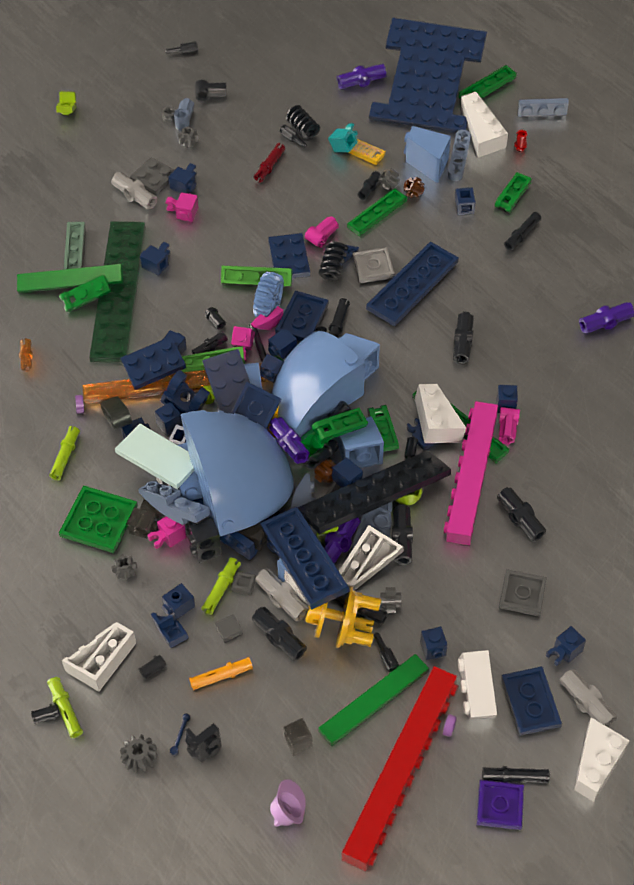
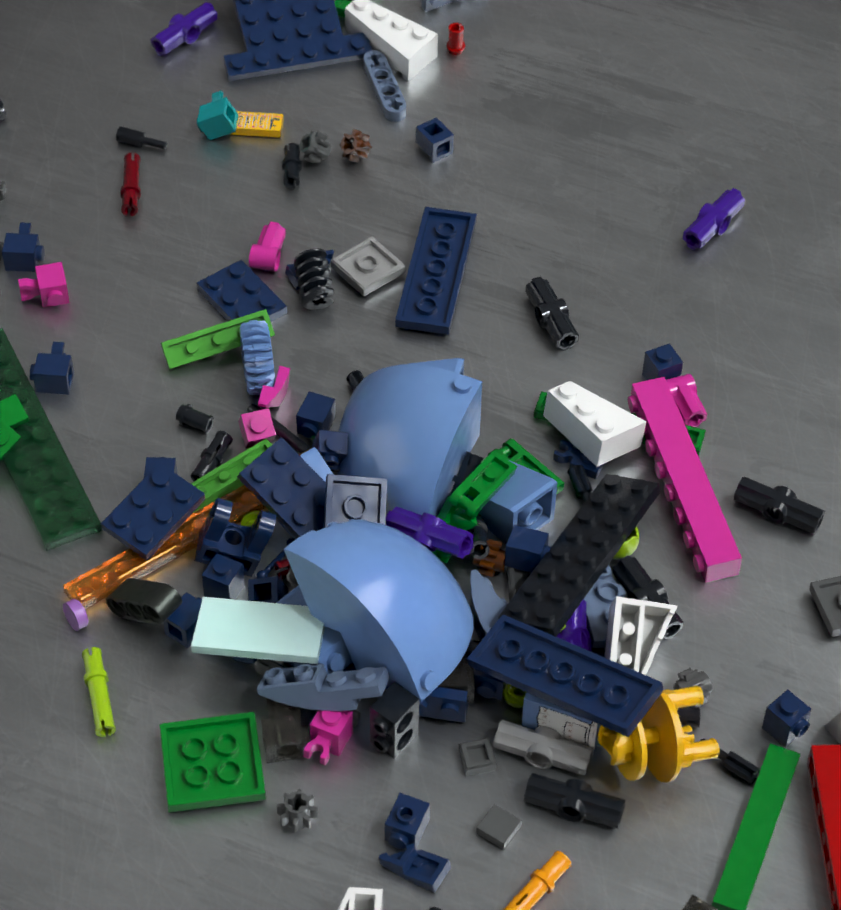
camera: 30 degrees left, 5 degrees down
lime pin [201,557,241,615] -> none
dark blue plate [275,290,329,341] -> none
black piece [286,105,320,140] -> none
black pin [328,298,350,338] -> none
green tile [347,188,407,236] -> none
medium blue slope [404,126,451,183] -> none
green plate [494,172,532,213] -> none
black pin [504,212,542,251] -> none

